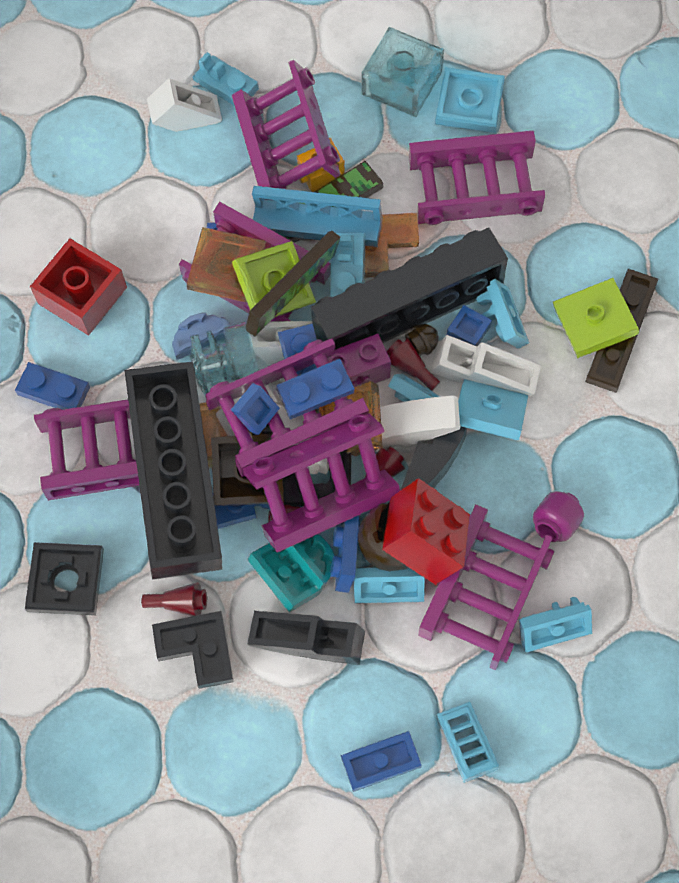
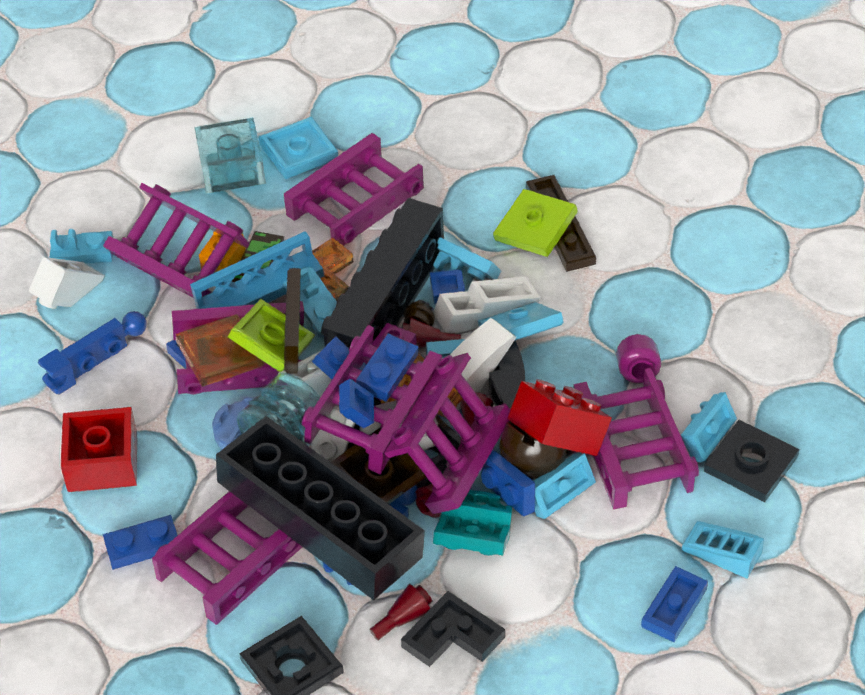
camera: 40 degrees left, 20 degrees down
black slope [247,610,365,665] -> none
none -> blue plate [38,311,147,394]
none -> black piece [704,420,800,502]

